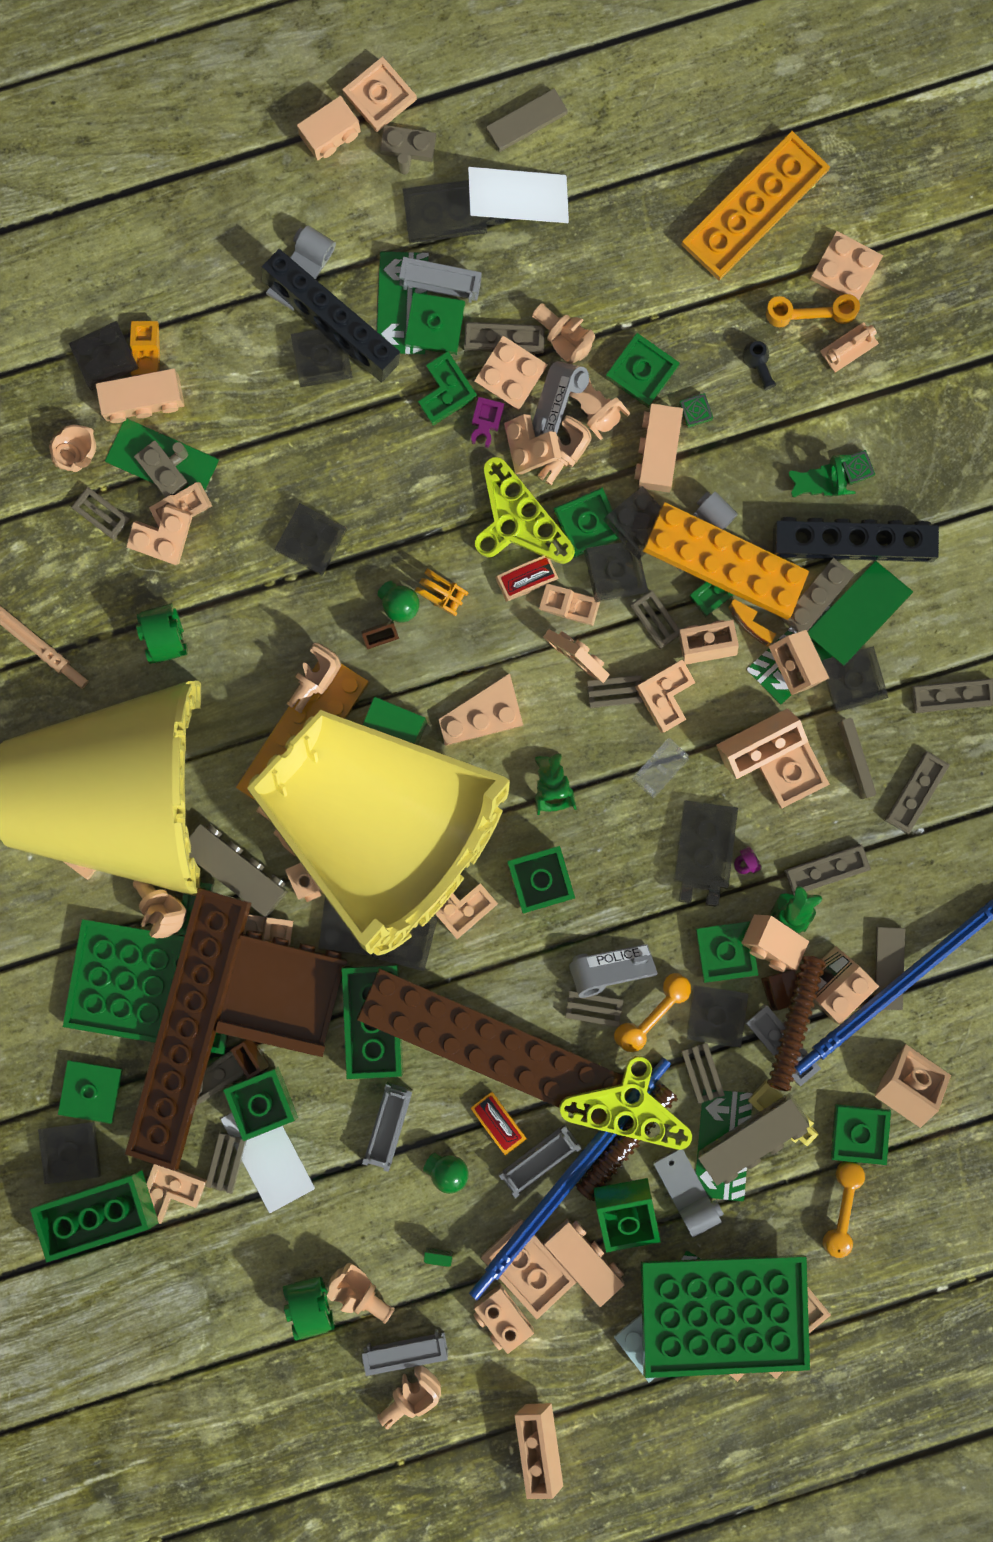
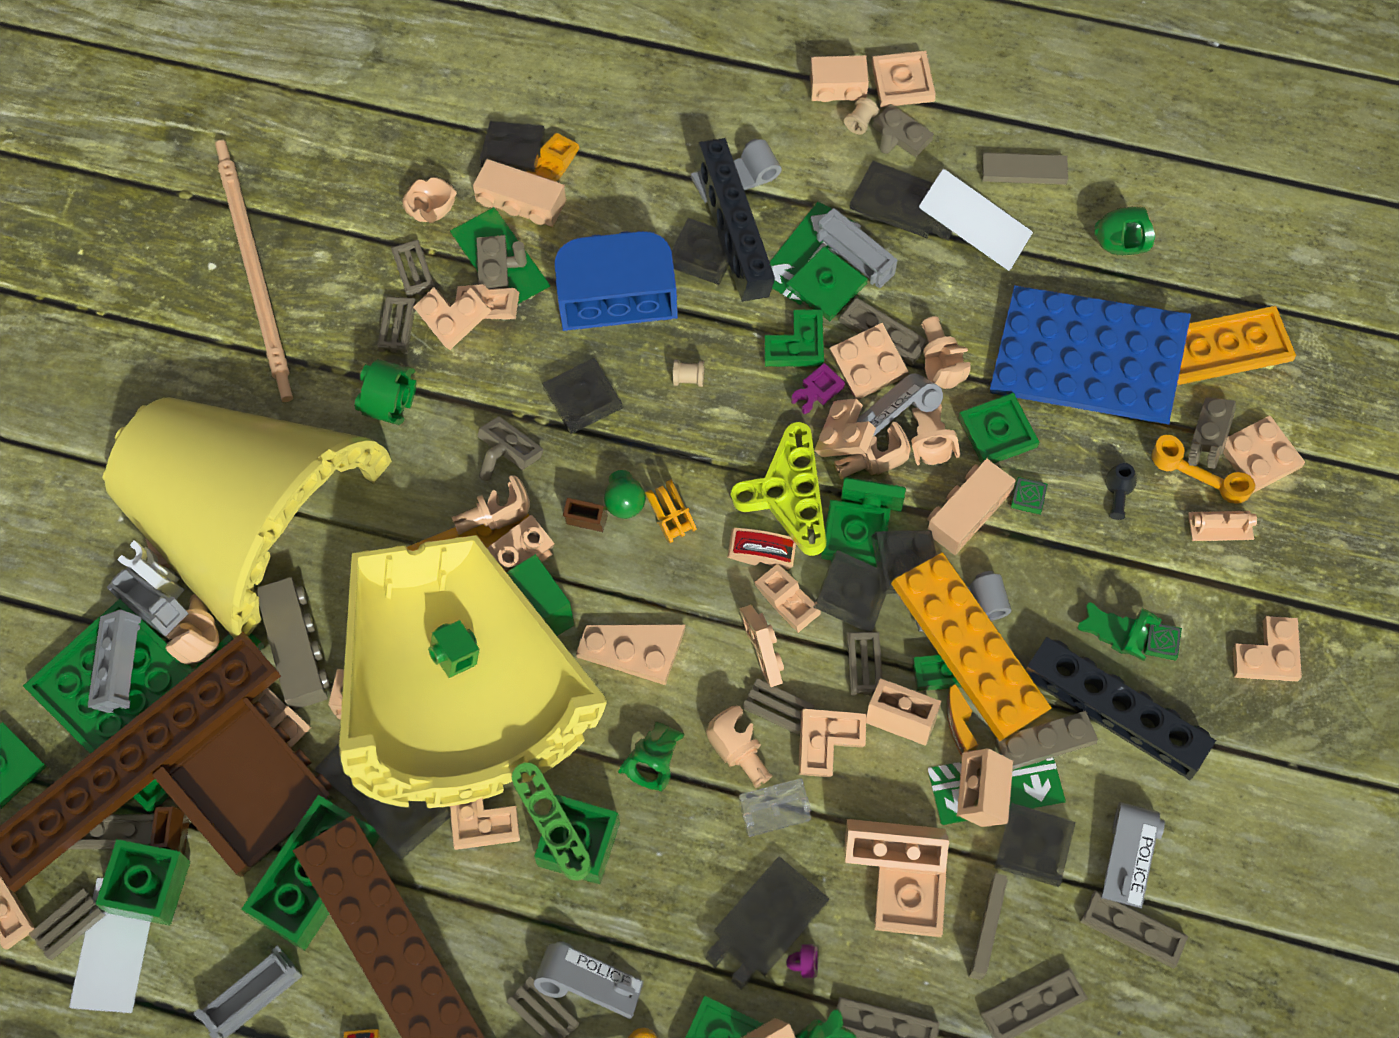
camera: 30 degrees right, 20 degrees down
green sticker [808,561,913,665] -> none
none -> light grey container [88,610,141,713]
none -> light grey container [107,567,189,636]
none -> white plate [117,541,185,599]
none -> dark tan tile [377,296,416,354]
none -> green brick [428,620,480,678]
none -> dark tan plate [477,416,544,481]
none -> light nougat brick [487,514,554,572]
none -> bright green beam [512,763,591,881]
none -> blue brick [555,231,678,331]
none -> tan bush [673,359,704,387]
none -> light nougat piece [706,705,772,788]
none -> green plate [841,477,906,512]
none -> tan bush [844,97,879,135]
none -> blue plate [990,286,1191,424]
none -> green piece [1094,206,1155,255]
none -> light grey door [1101,802,1165,908]
none -> dark tan hinge [1188,397,1236,469]
none -> light nougat plate [1233,616,1302,682]

